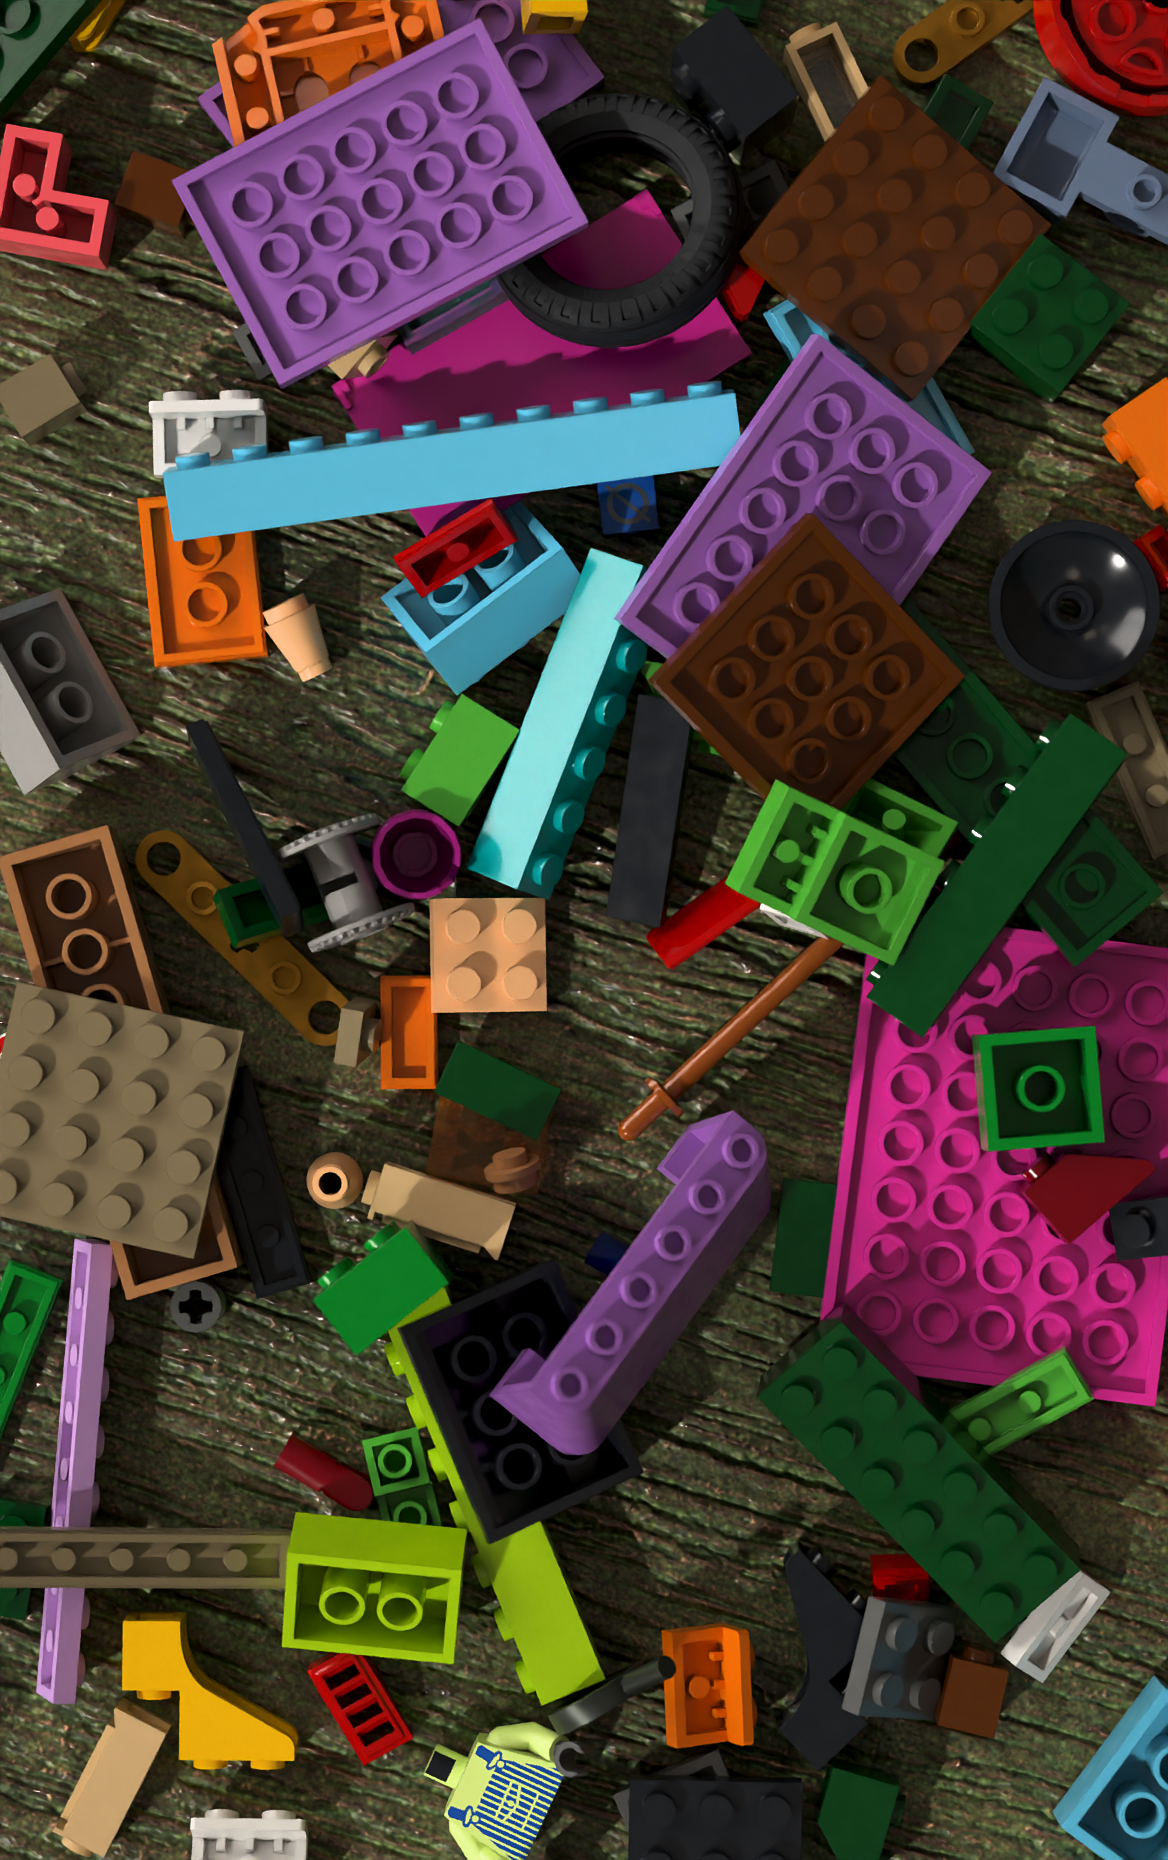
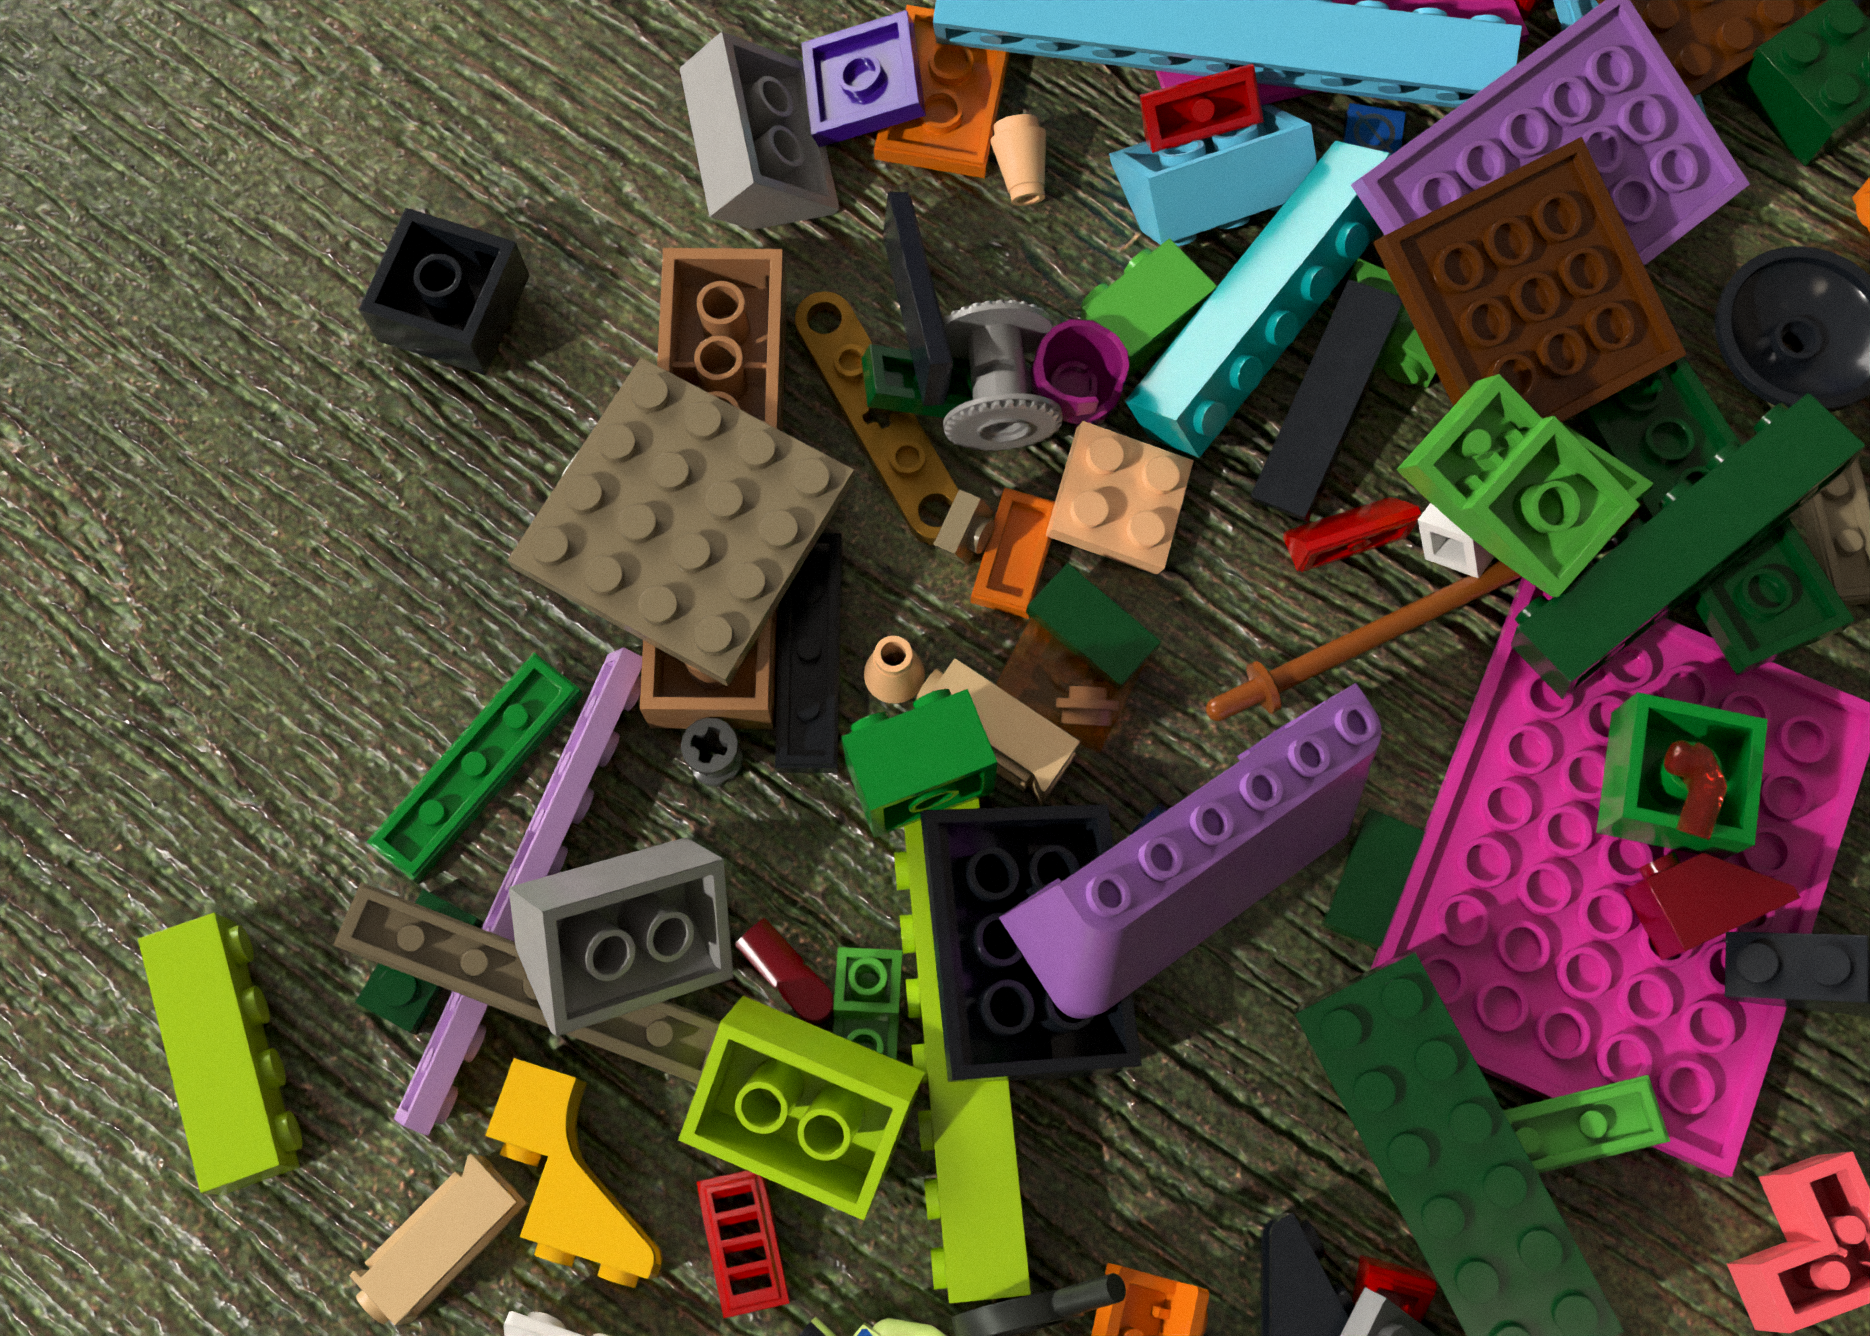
camera: 15 degrees right, 15 degrees down
none -> light grey slope [509,837,733,1037]
none -> plate [801,10,926,147]
none -> clear red arm [1664,740,1727,840]

